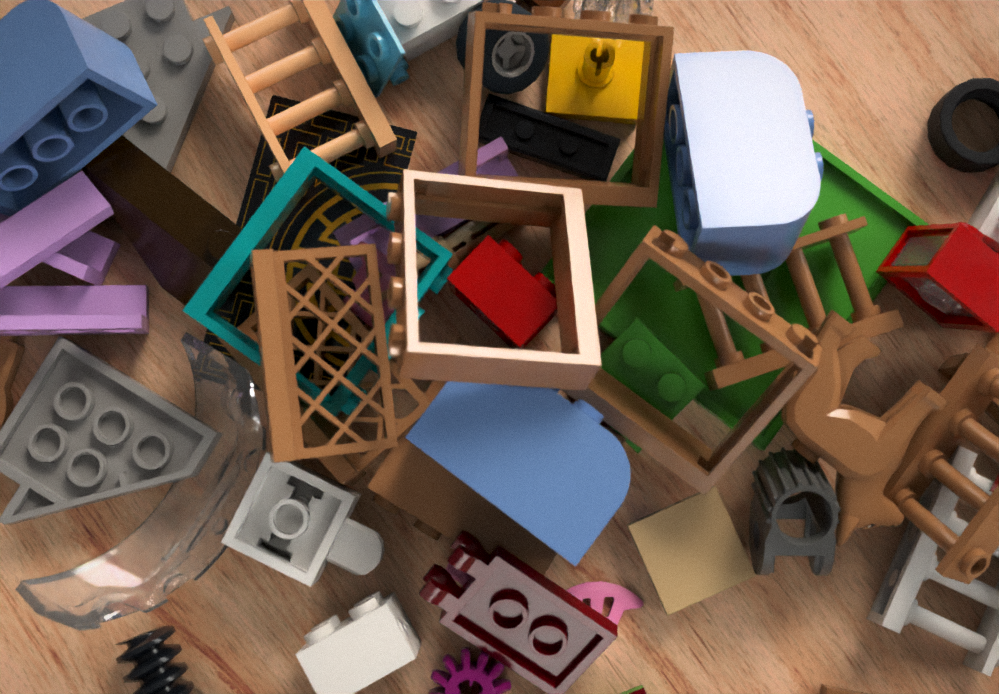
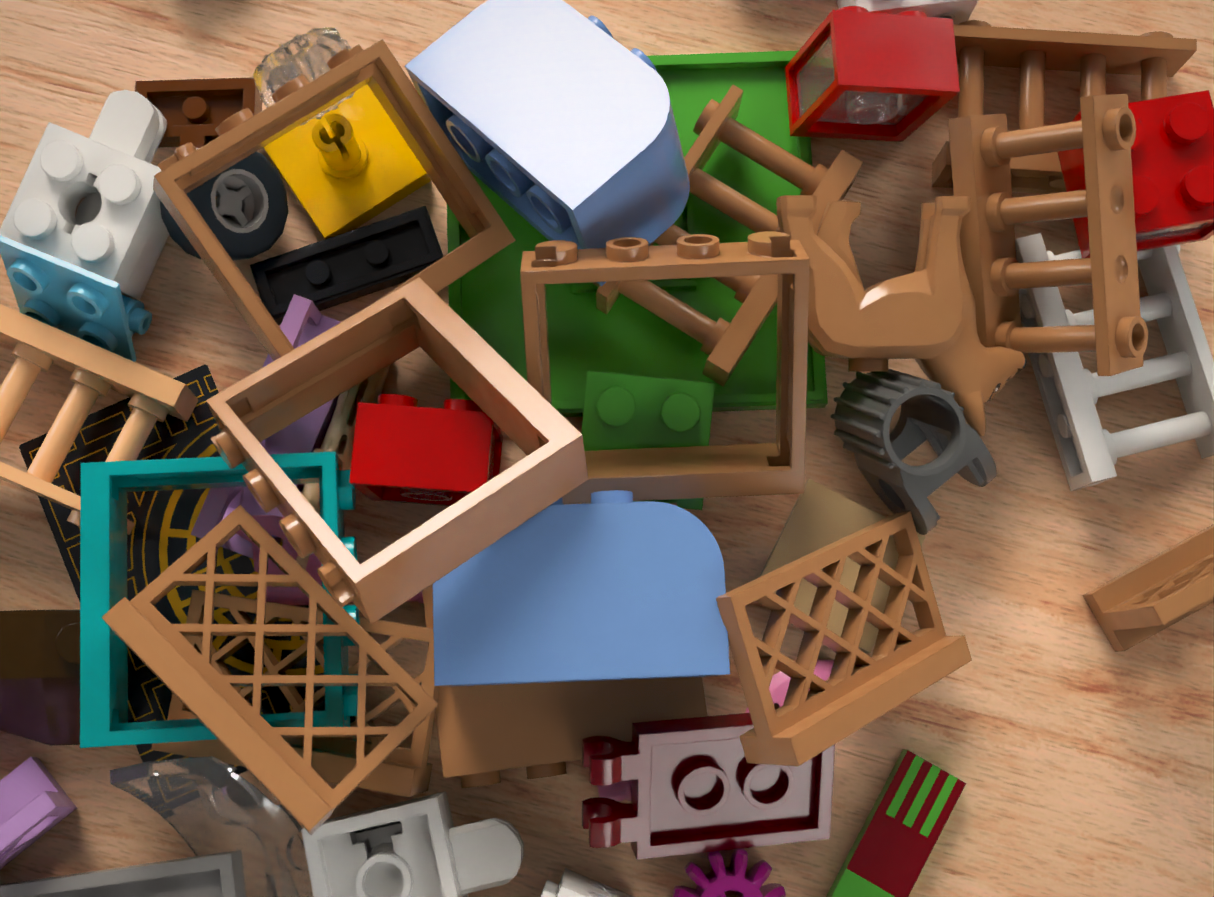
camera: 35 degrees left, 5 degrees down
none -> medium nougat fence [716,511,972,766]

